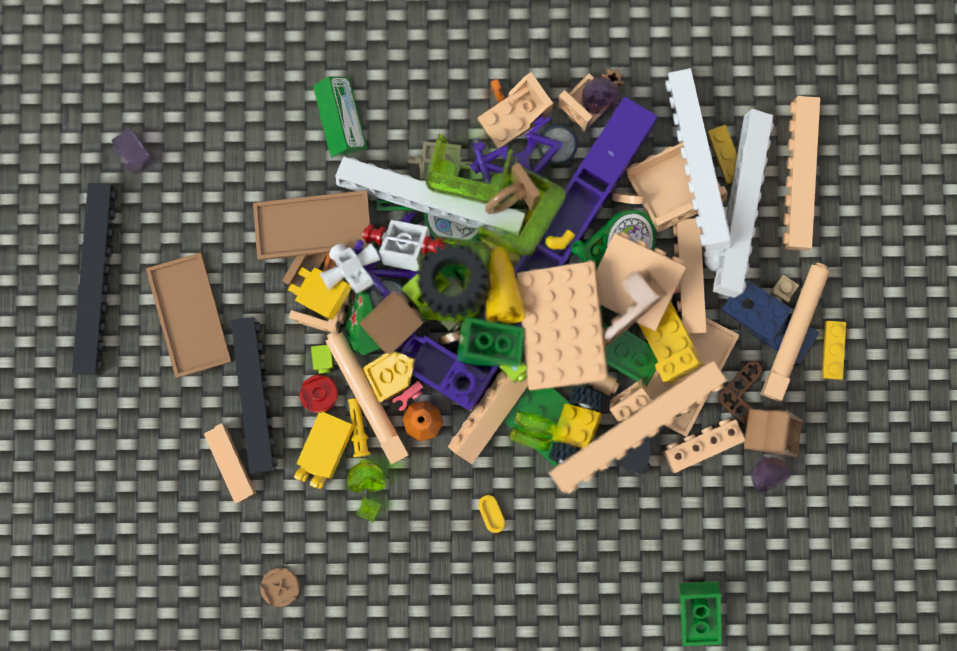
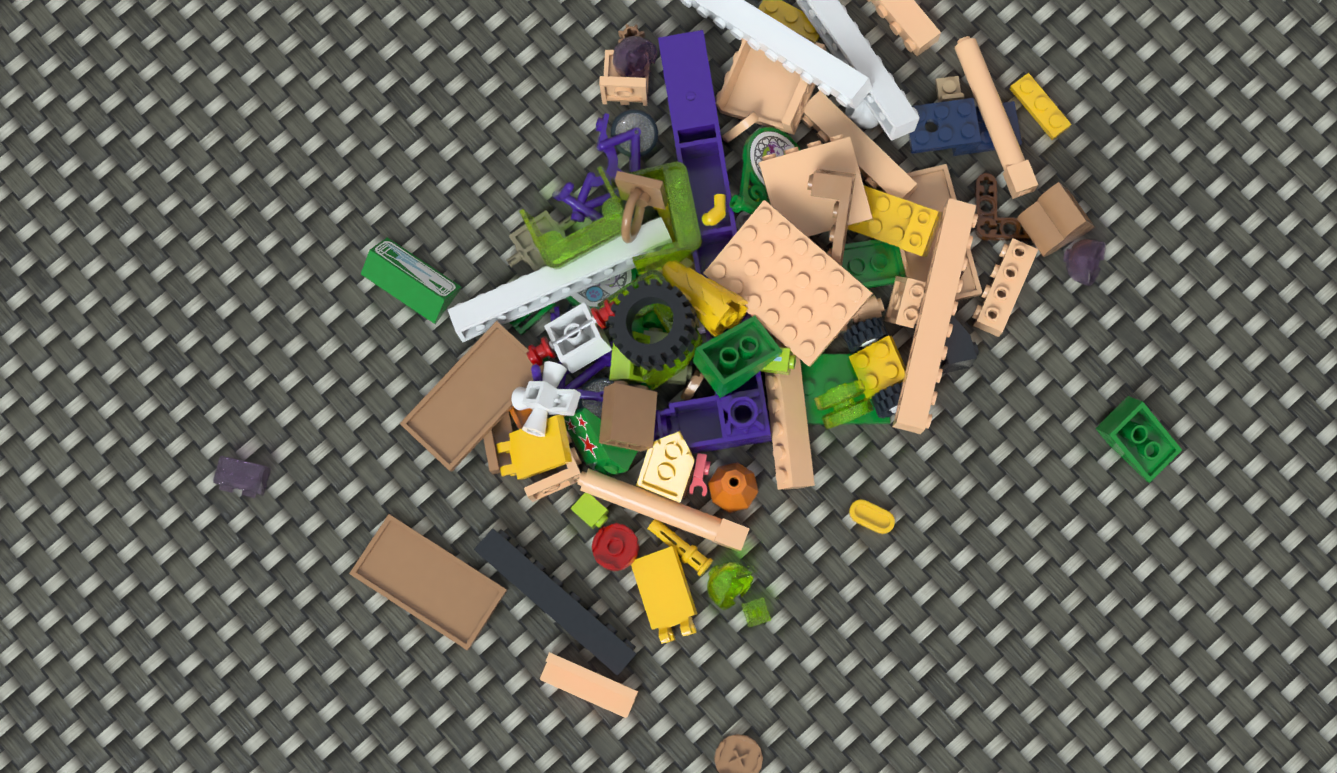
camera: 40 degrees left, 5 degrees down
black brick [72,183,118,375] -> none
light nougat bracket [477,73,553,148] -> none
orange tile [491,79,505,103] -> none

